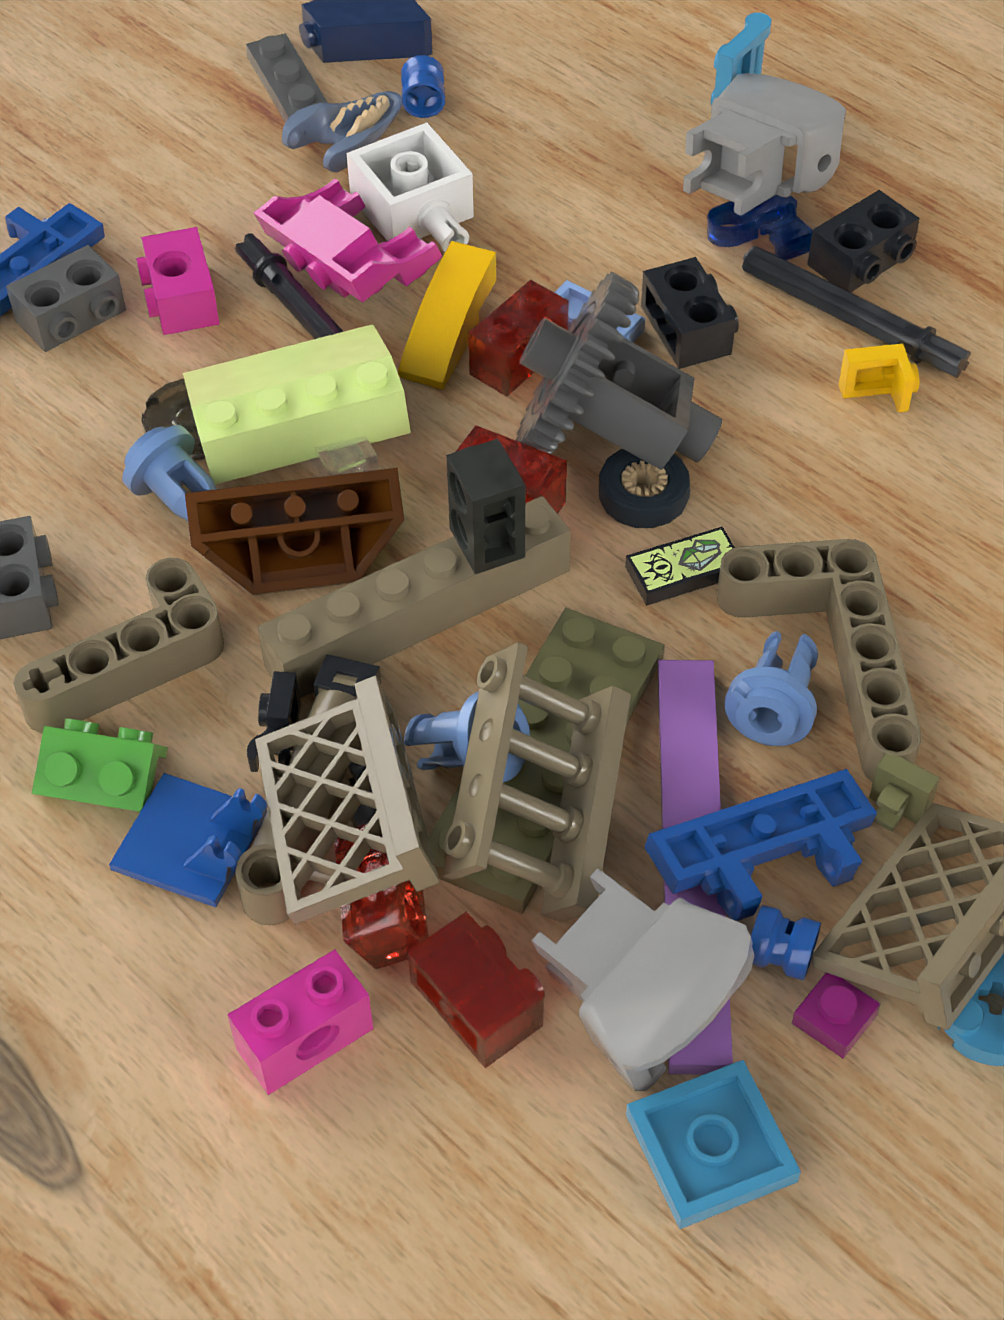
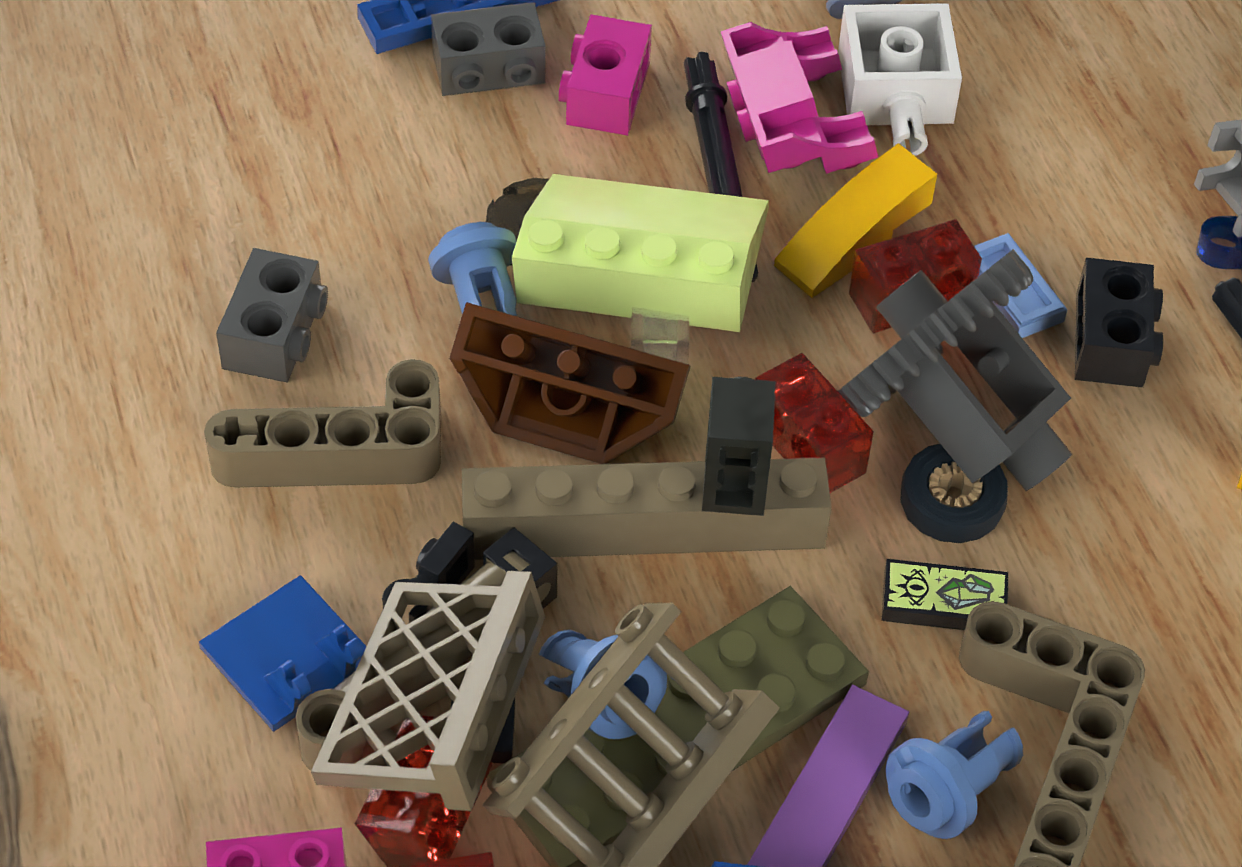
camera: 25 degrees right, 0 degrees up
bright green bracket [31,718,168,812] -> none

